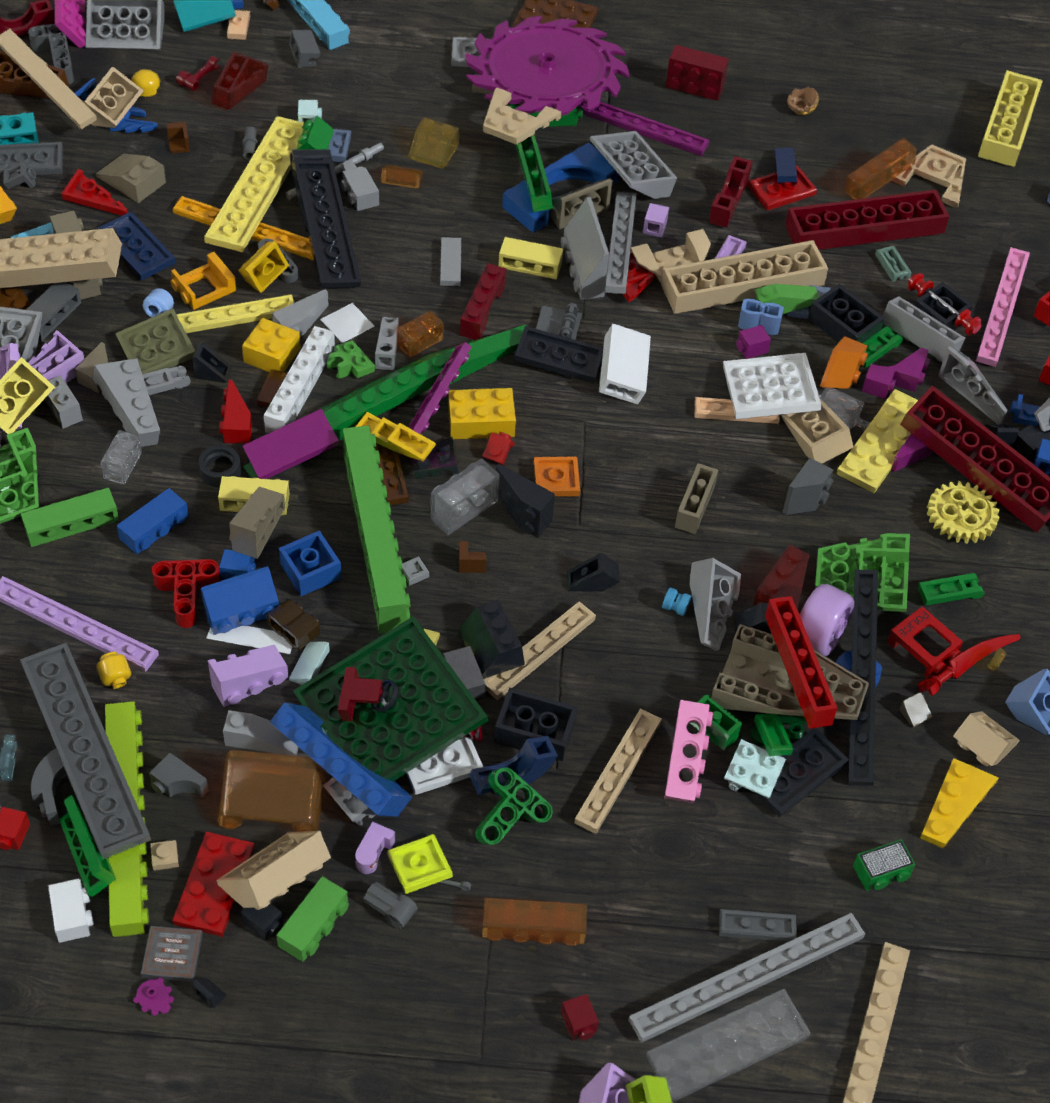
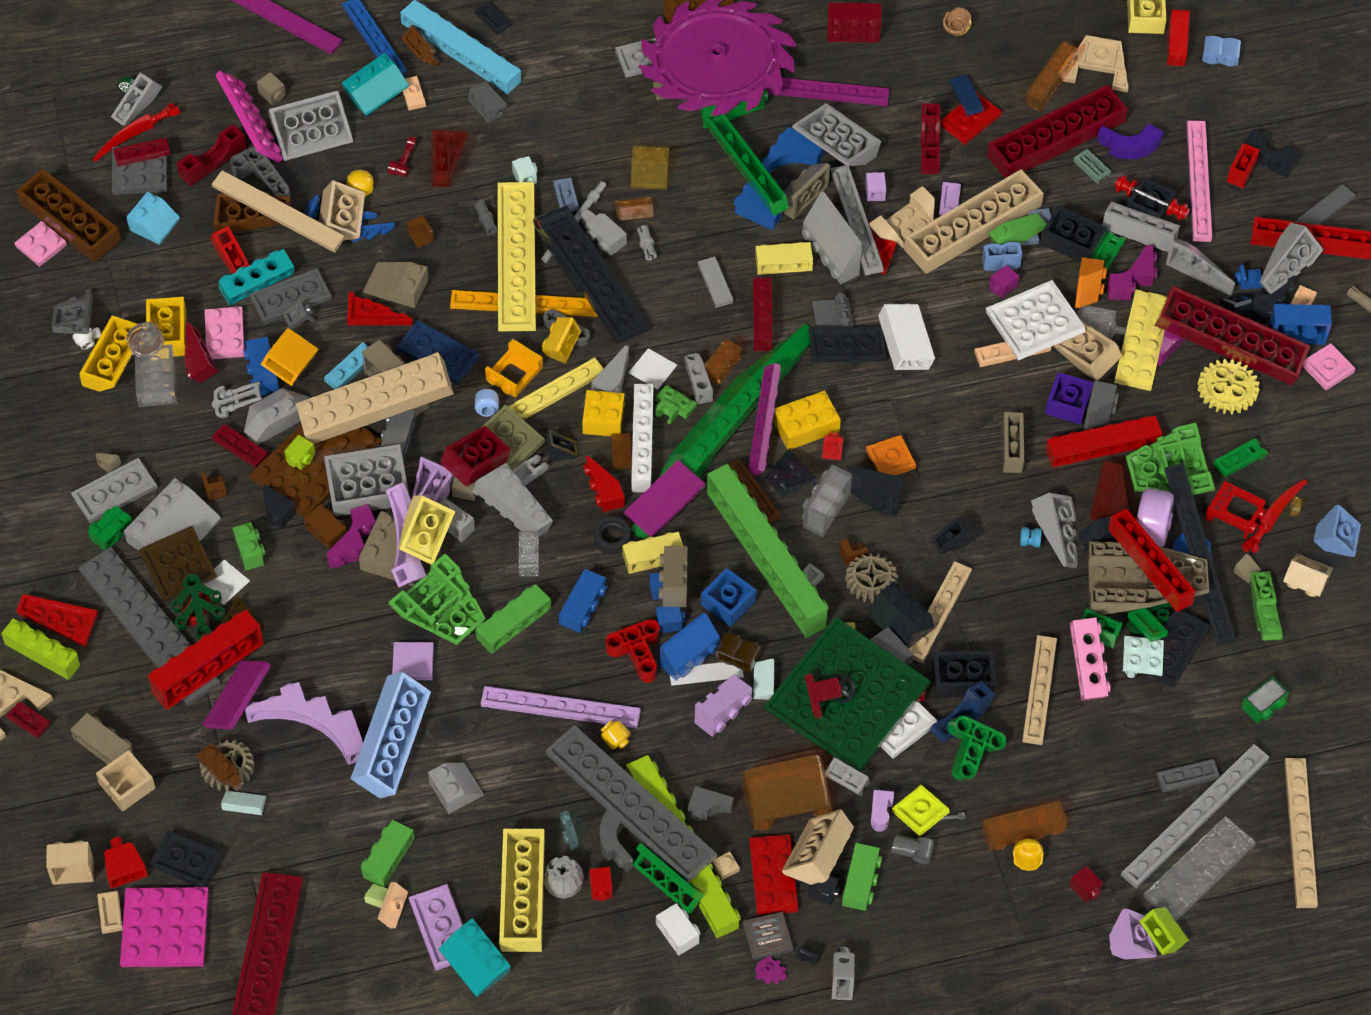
camera: 15 degrees left, 5 degrees up
light grey slope [223,710,299,756] -> none
blue arch [270,702,412,816] -> none
green brick [296,116,334,149] -> none
yellow slope [356,412,436,461] -> none
tan wing [483,88,561,144] -> none
yellow wing [920,758,999,848] -> none
none -> dark red brick [440,425,511,487]
none -> light grey pin [637,225,657,261]
none -> light grey torso [832,947,855,1000]
none -> dark tan gear [845,553,898,603]
none -> yellow hair [1013,838,1044,871]
none -> dark purple brick [1045,372,1094,425]
none -> red brick [1045,416,1163,468]
none -> dark purple arch [1097,123,1164,159]
none -> red slope [1167,9,1190,66]
none -> bright green slope [1250,571,1283,640]

